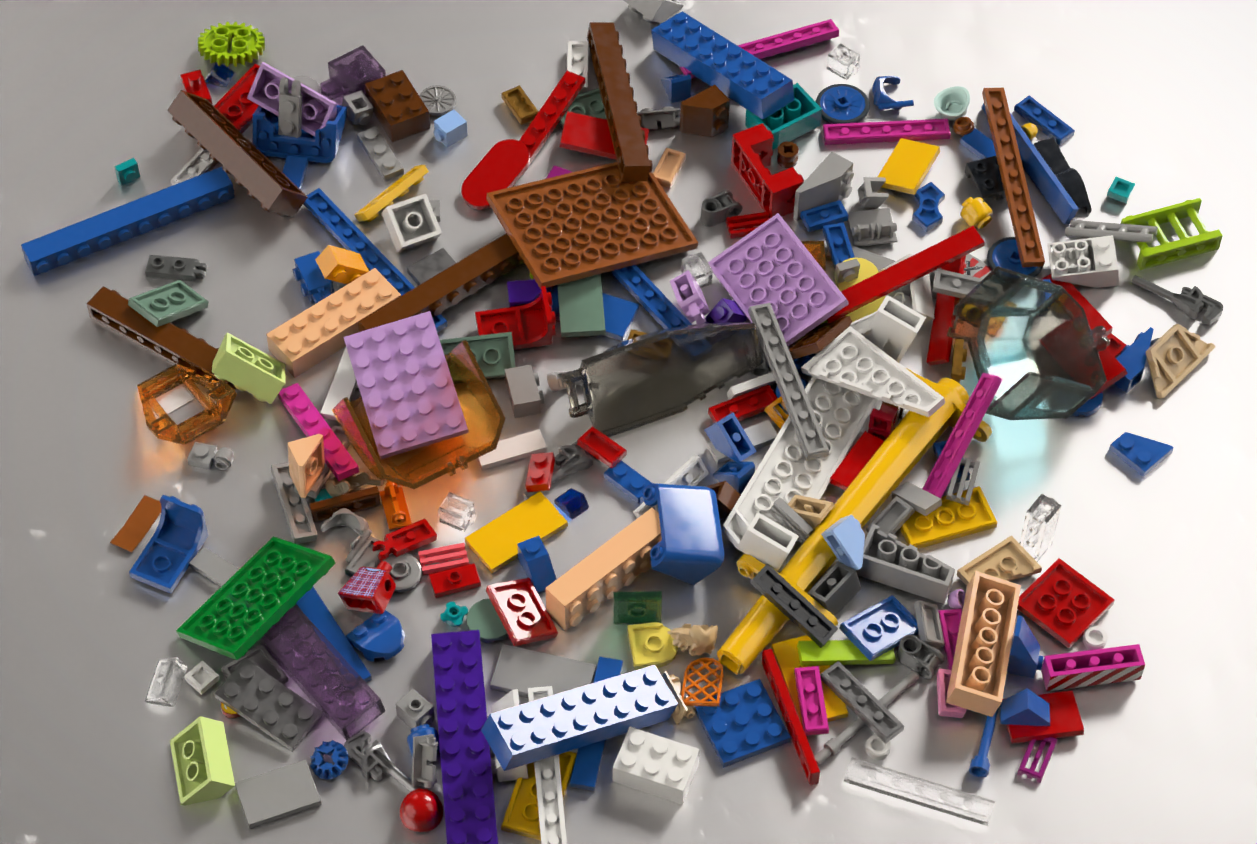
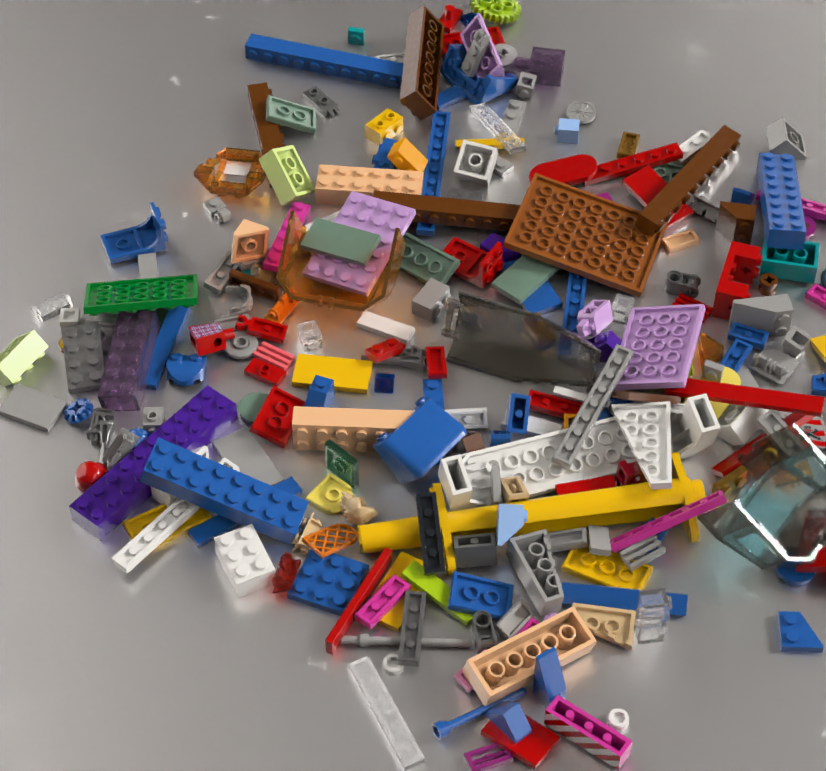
camera: 45 degrees right, 5 degrees down
dark orange sticker [110,495,161,552] -> none
reddish brown brick [365,70,430,143] -> none
teal plate [440,602,468,626] -> none
red plate [1017,558,1115,648] -> none
none -> clear red hinge [272,552,302,594]
none -> sand green tile [300,217,381,267]
none -> yellow brick [365,108,403,146]
none -> clear tile [470,103,526,154]
none -> blue tile [561,582,688,616]

